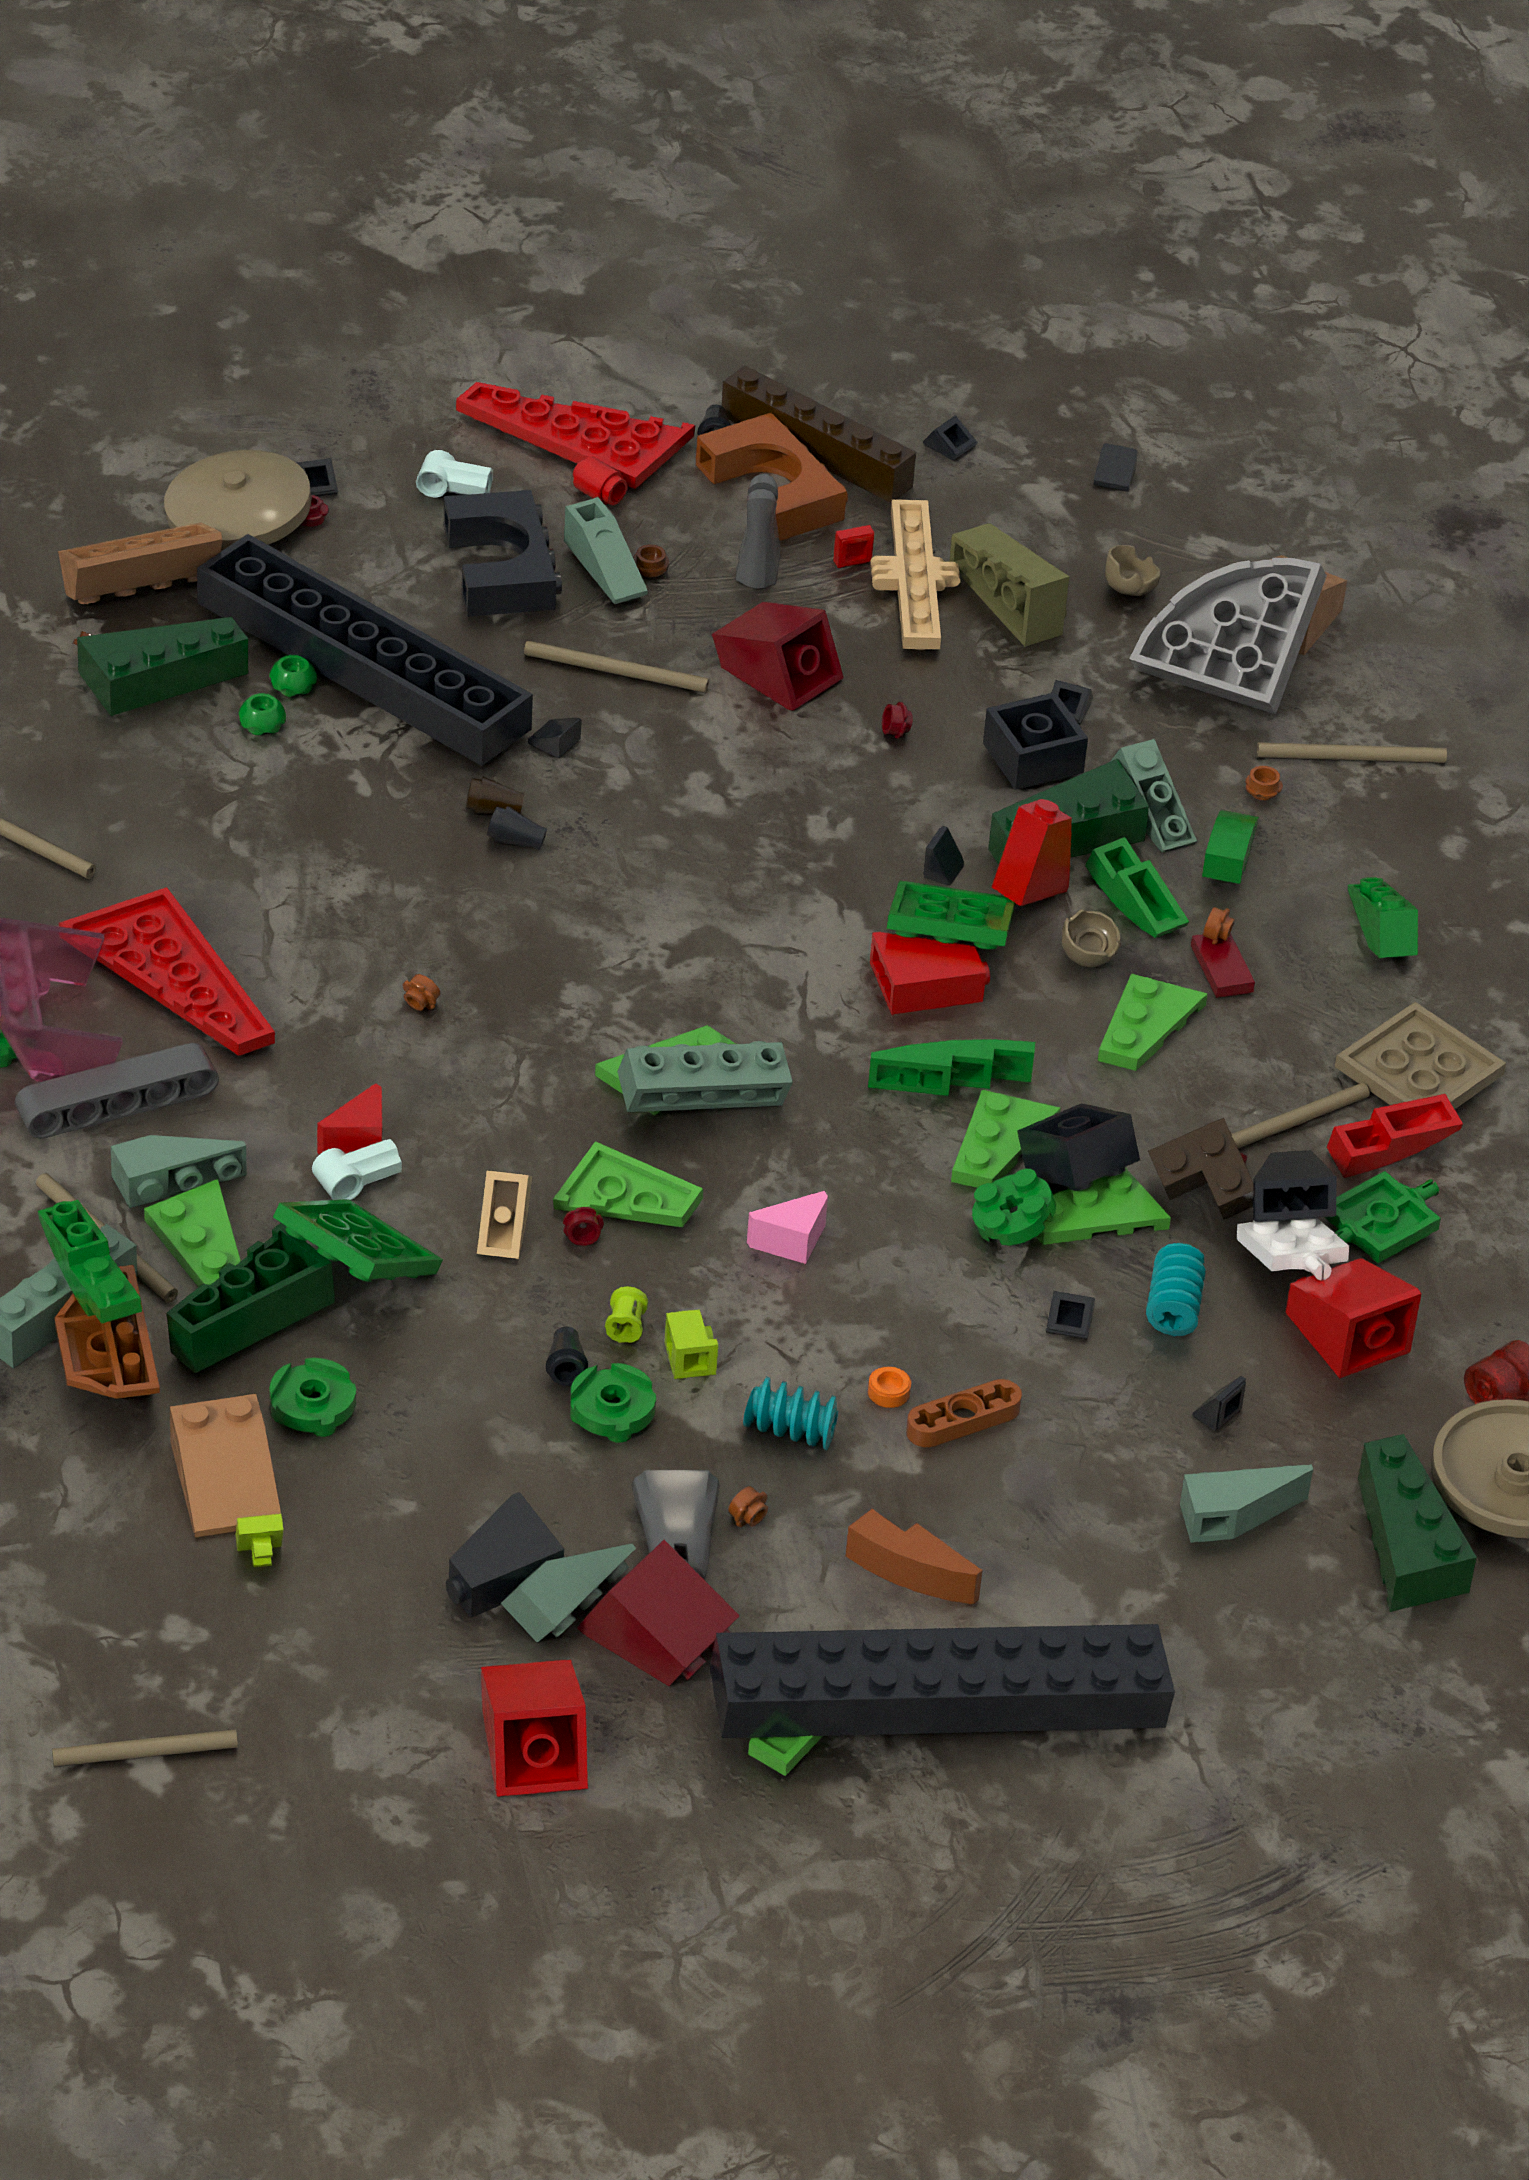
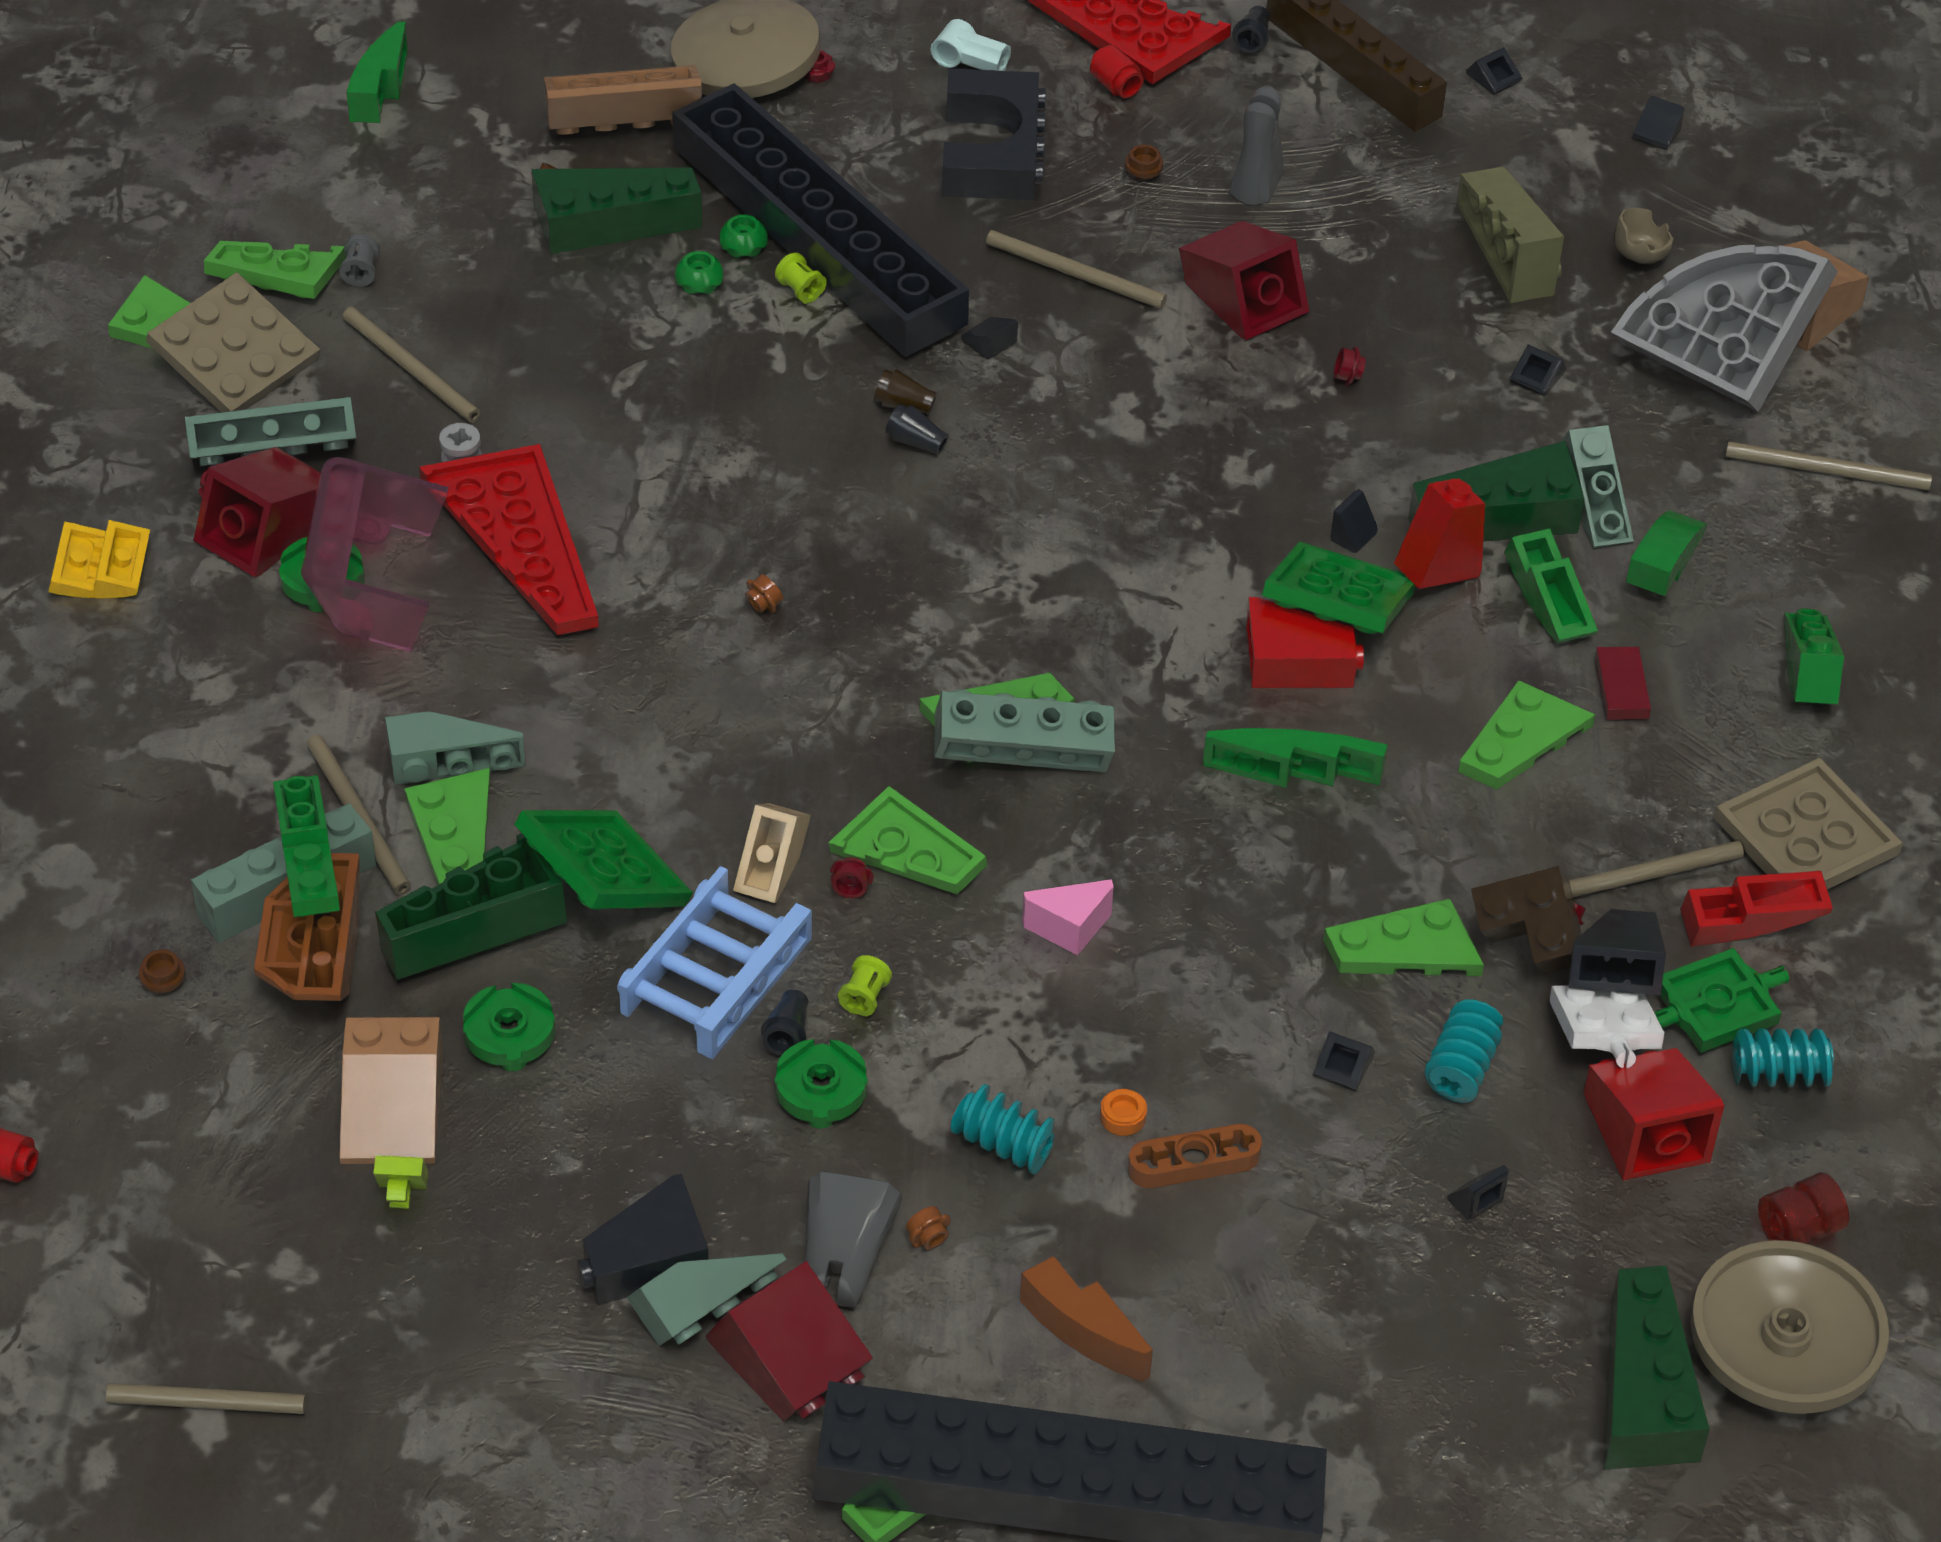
camera: 15 degrees right, 5 degrees up
dark grey beam [14,1043,219,1139] -> none
black slope [297,458,338,496] -> none
light aqua piece [312,1139,402,1200] -> none
red slope [317,1083,382,1155] -> none
red slope [481,1659,588,1797] -> none
sand green slope [564,497,648,604] -> none
lime brick [664,1309,718,1379] -> none
dark orange arch [696,413,848,541] -> none
red tile [833,525,874,568] -> none
tan hinge [871,500,960,650] -> none
bright green wing [951,1090,1061,1188] -> none
green plate [972,1169,1056,1246] -> none
black brick [983,692,1088,790] -> none
black brick [1017,1103,1140,1191] -> none
dark tan hair [1062,909,1121,968] -> none
sand green slope [1180,1464,1313,1543] -> none
dark orange plate [1203,907,1235,945] -> none
dark orange plate [1245,766,1283,800] -> none
none -> light grey wheel [439,423,482,462]
none -> light blue fence [617,866,812,1060]
none -> lime bush [775,253,827,304]
none -> teal piece [1732,1028,1834,1087]

